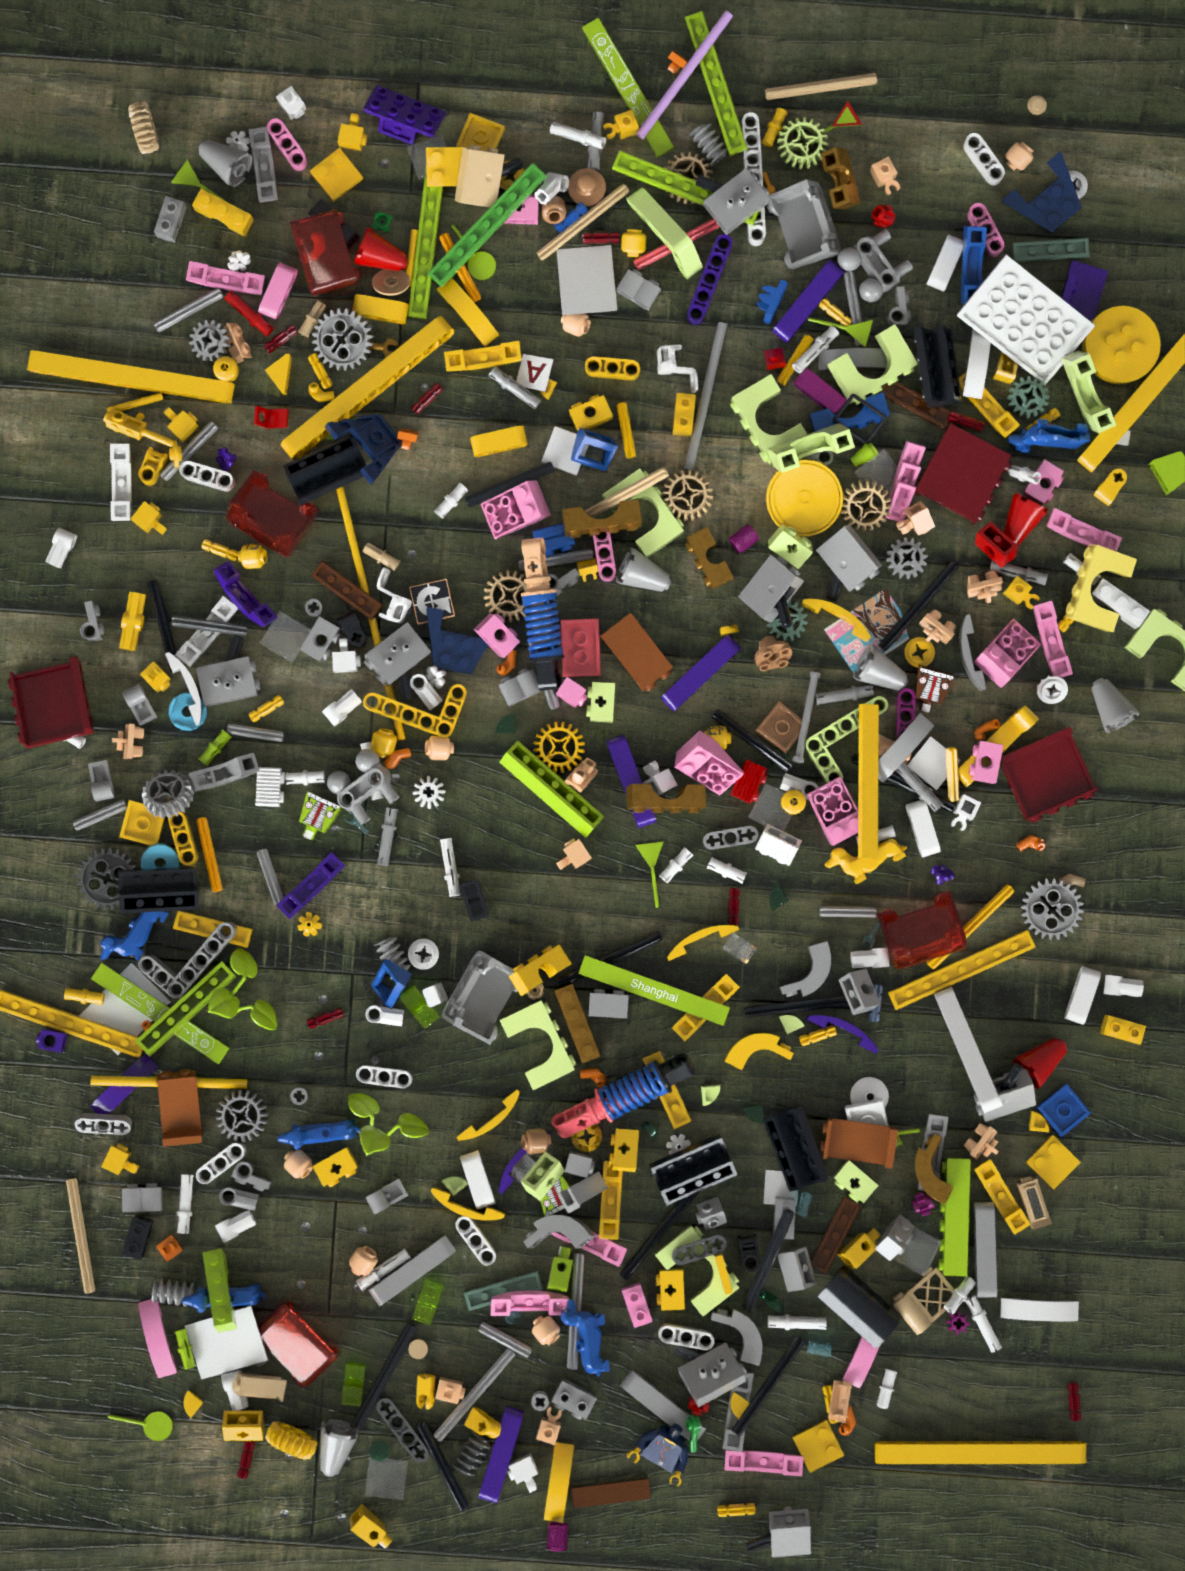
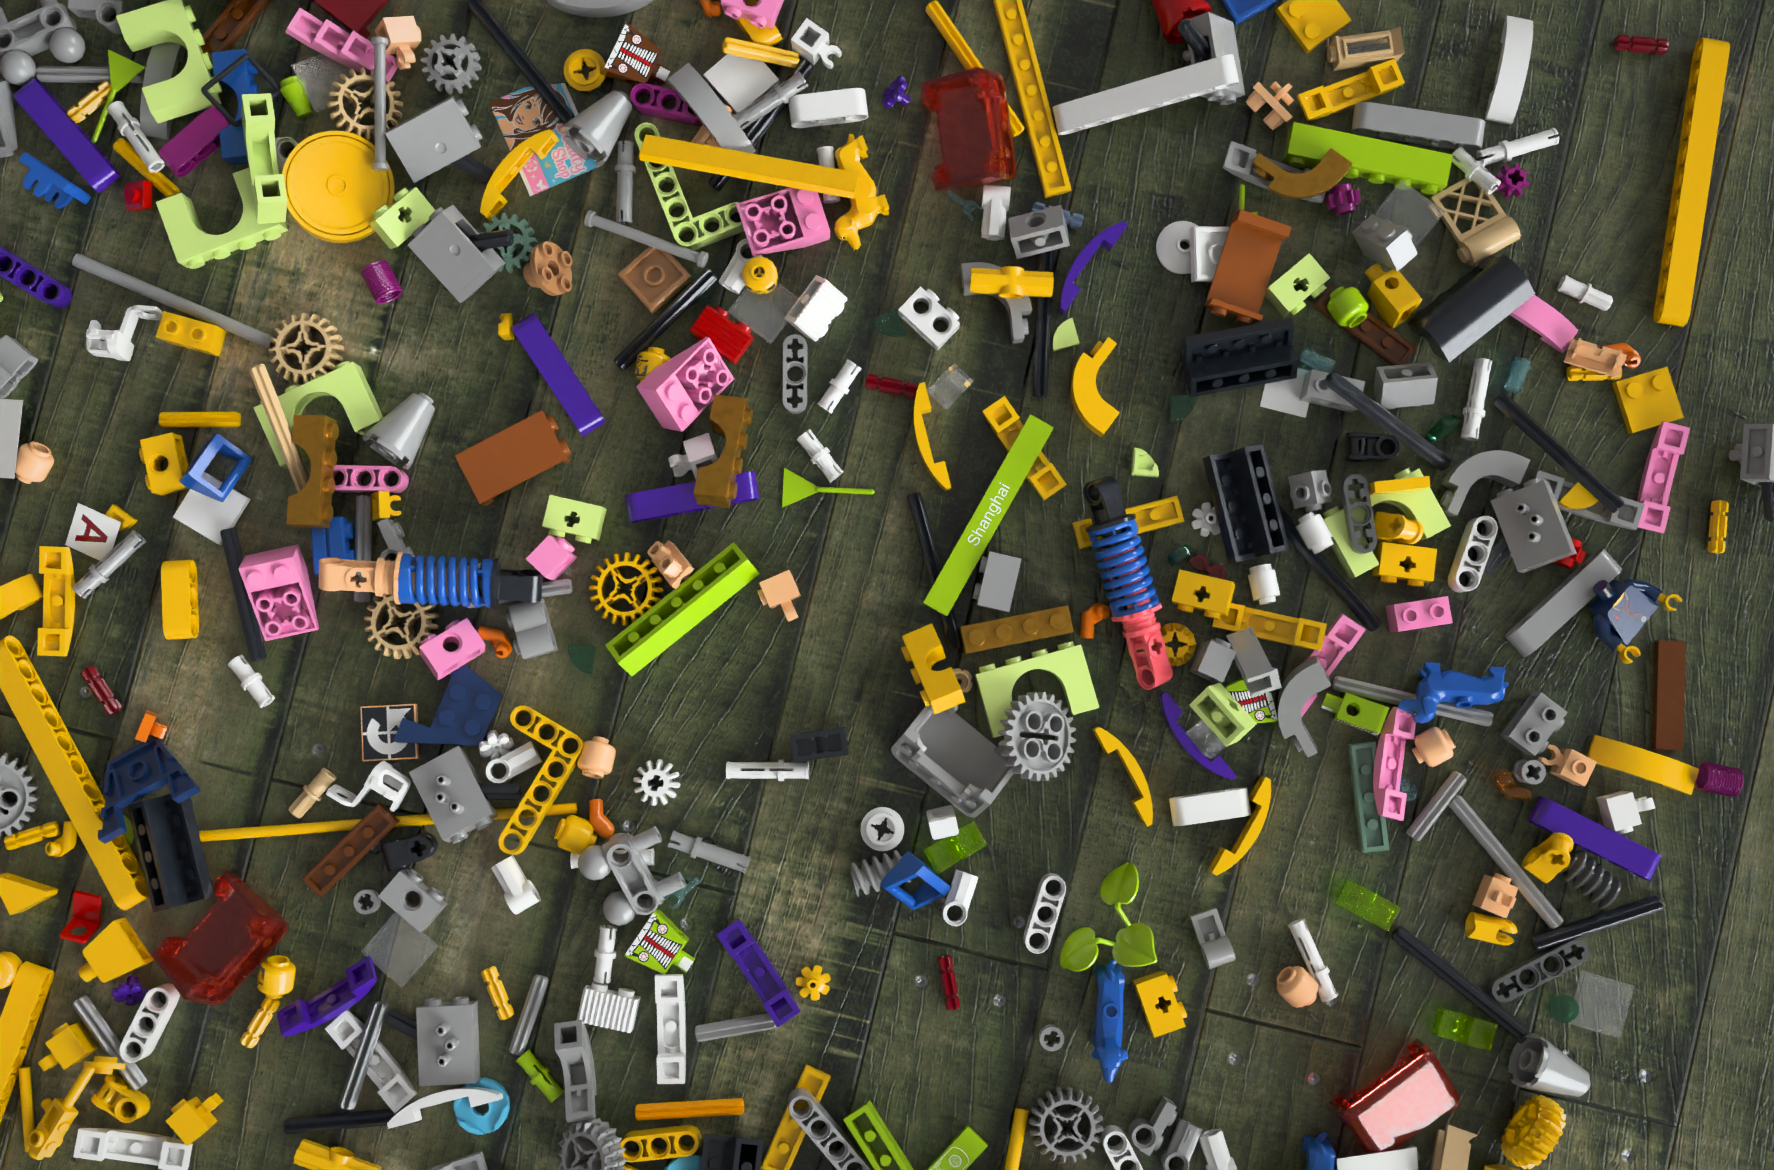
camera: 80 degrees left, 0 degrees up
yellow brick [140,661,172,692] -> none
lime plant [208,948,277,1030] -> none
light nougat head [284,1150,313,1178] -> none
white brick [332,638,361,673] -> none
yellow torso [349,1504,392,1548] -> none
pearl gold bar [368,338,399,358] -> none
light grey beam [368,1235,456,1306] -> none
tan tile [408,1339,428,1359] -> none
yellowish green tile [442,1176,468,1196] -> none
white beam [456,1216,496,1265] -> none
medium nougat head [521,1128,551,1154] -> none
coral tile [561,619,601,677] -> none
yellow beam [585,356,640,381] -> none
pearl gold arch [685,527,734,590] -> none
green plate [686,1414,701,1452] -> none
yellow axle [799,1025,837,1046] -> none
light grey axle [819,906,877,917] -> none
light nougat hips [919,609,956,645] -> none
yellow tile [1029,1111,1049,1132] -> none
none -> yellow torso [78,917,154,983]
none -> light grey bar [371,37,389,171]
none -> white slope [655,974,686,1084]
none -> white brick [898,286,960,351]
none -> yellow piece [970,266,1054,299]
none -> light grey gear [998,692,1076,781]
none -> dark red piece [1188,555,1227,580]
none -> white brick [1248,564,1280,605]
none -> white brick [1296,512,1334,554]
none -> lime head [1327,286,1369,328]
none -> yellow piece [1374,512,1424,544]
none -> clear orange arm [1495,770,1532,801]

